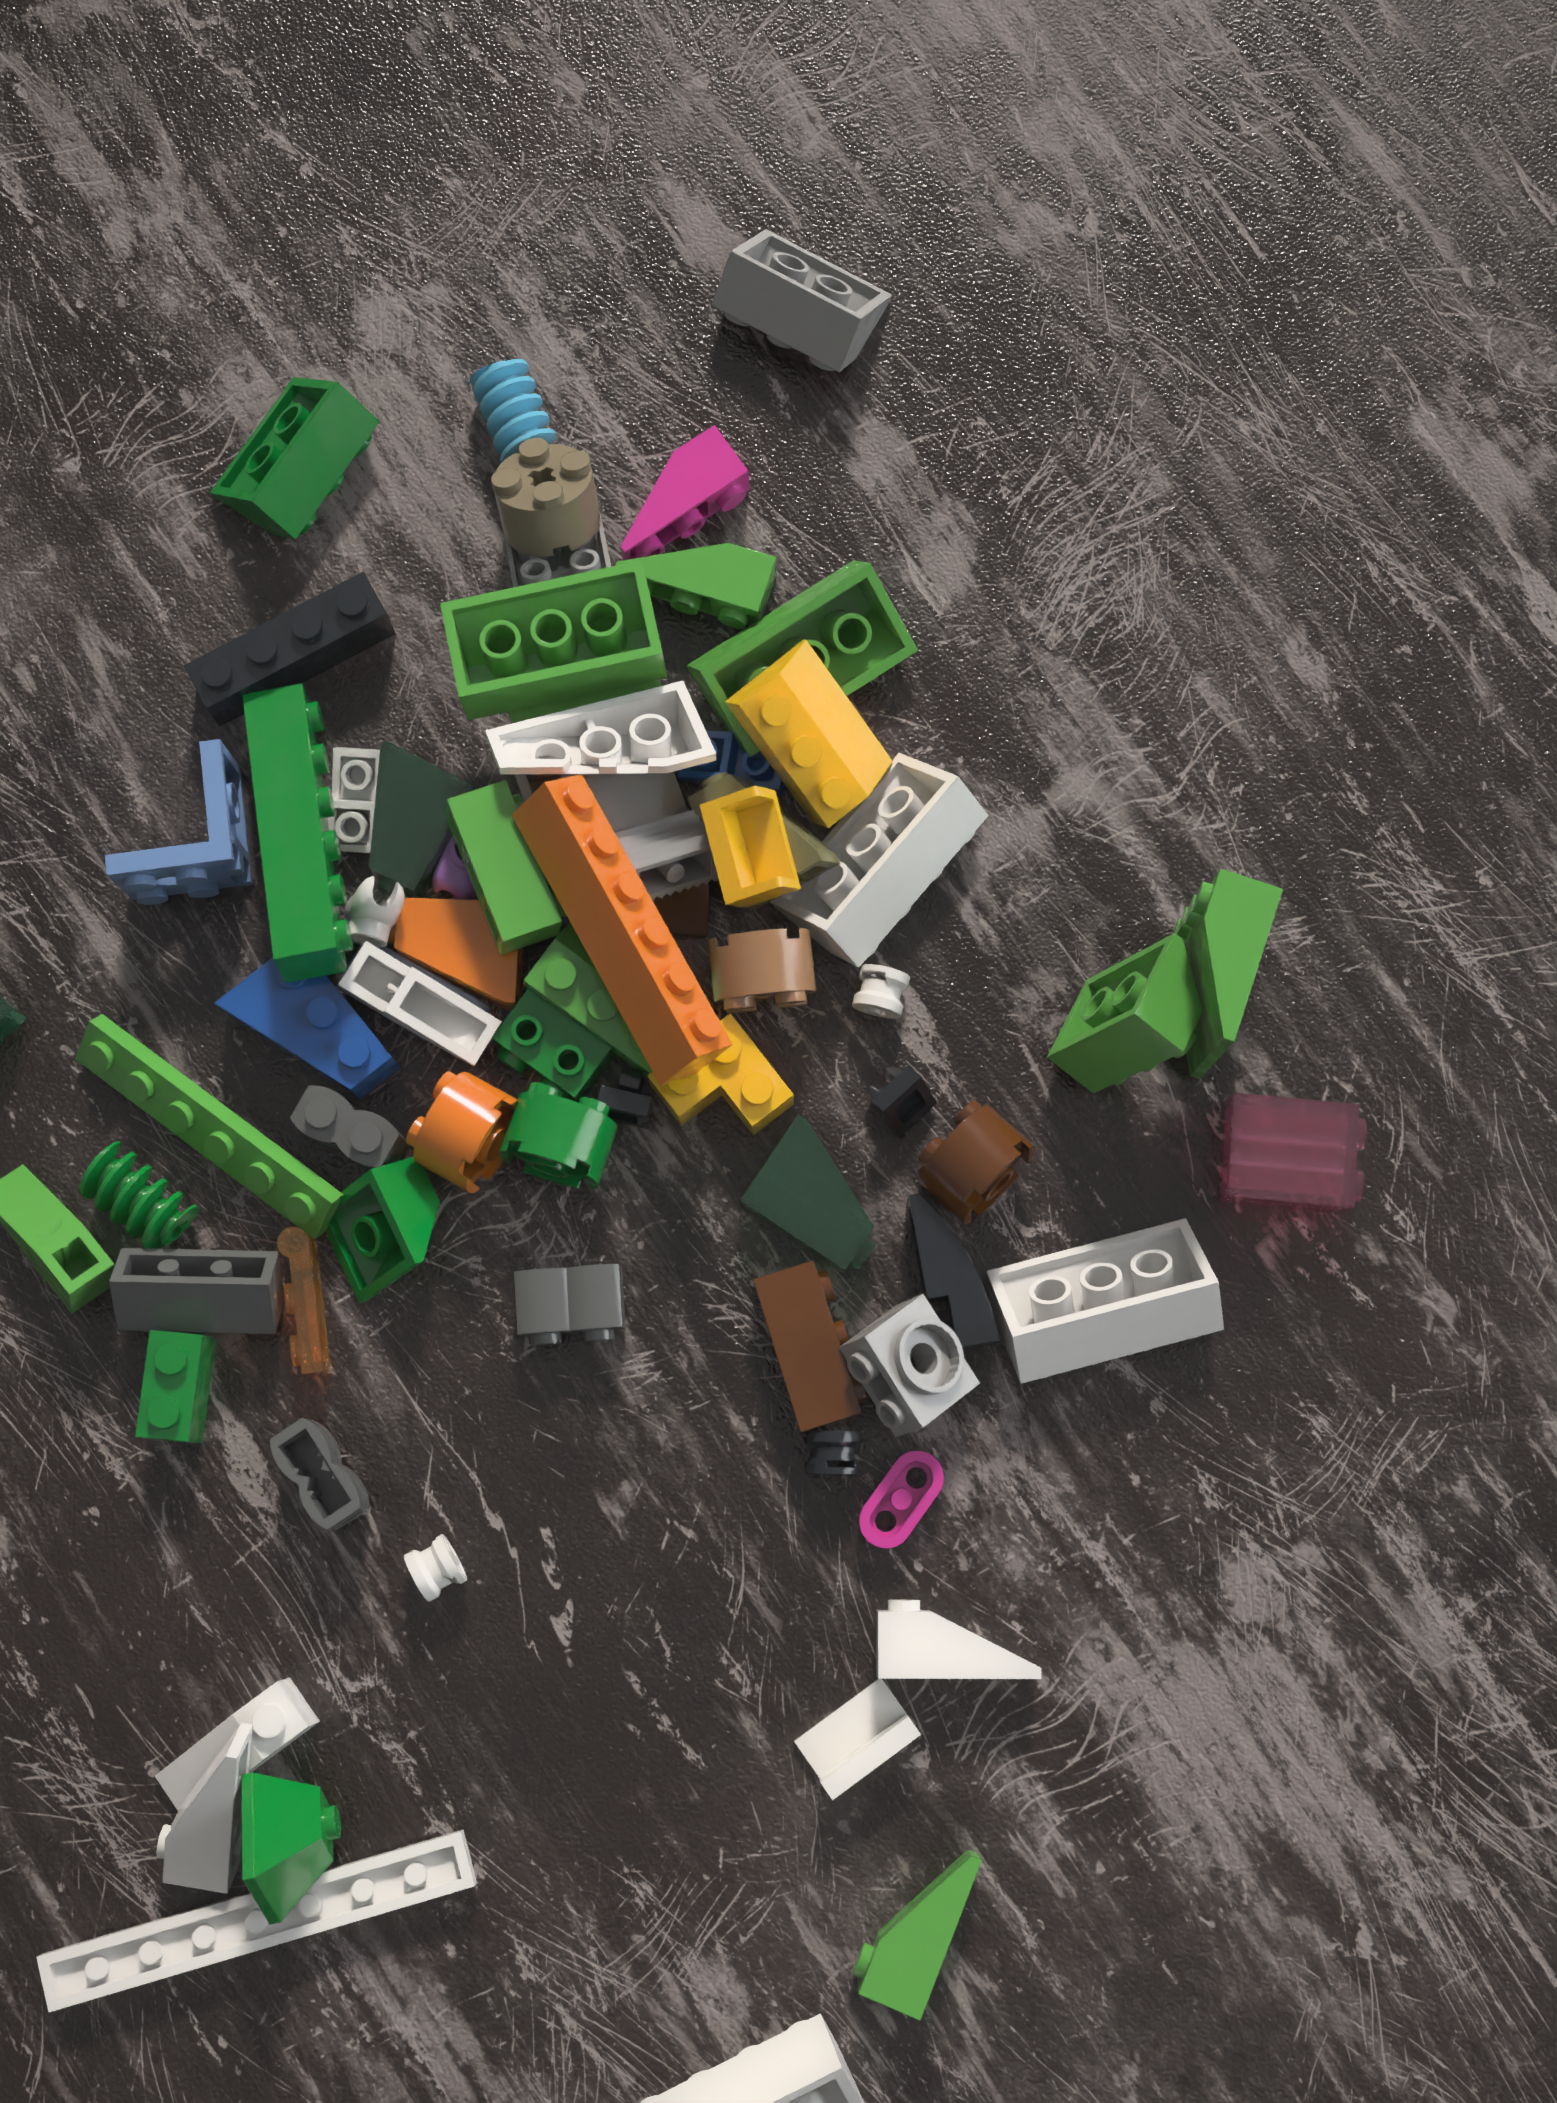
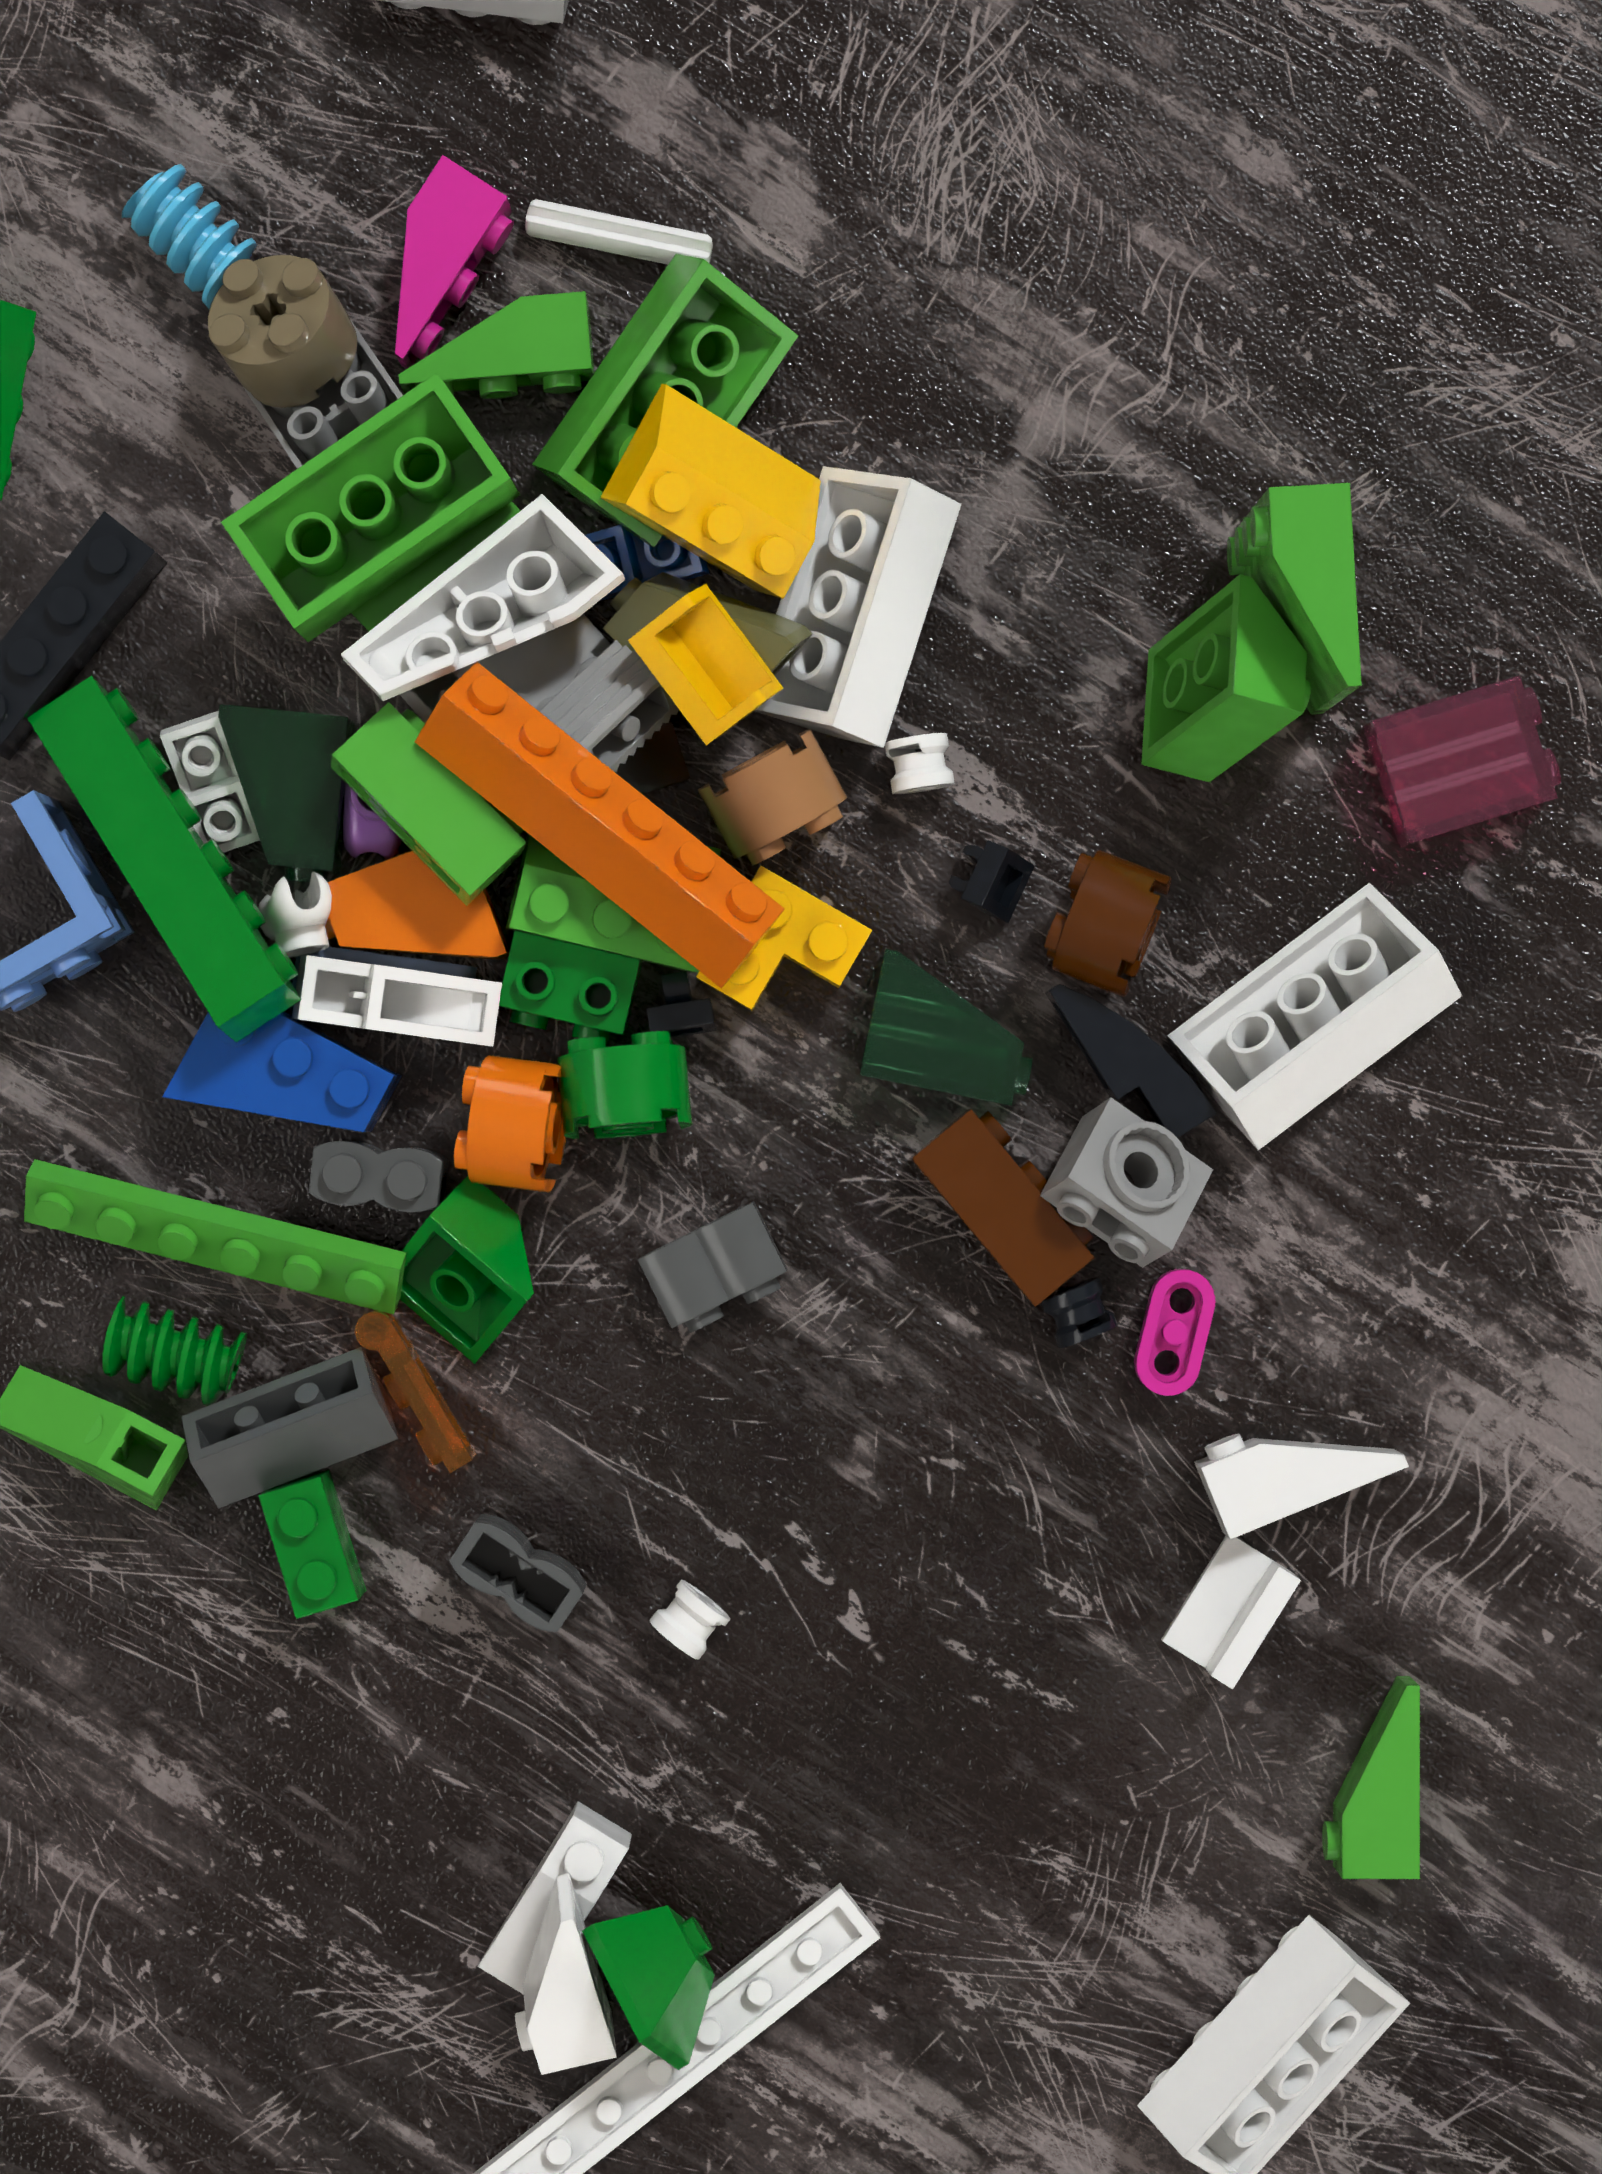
camera: 25 degrees left, 10 degrees up
none -> white axle [525,199,713,265]

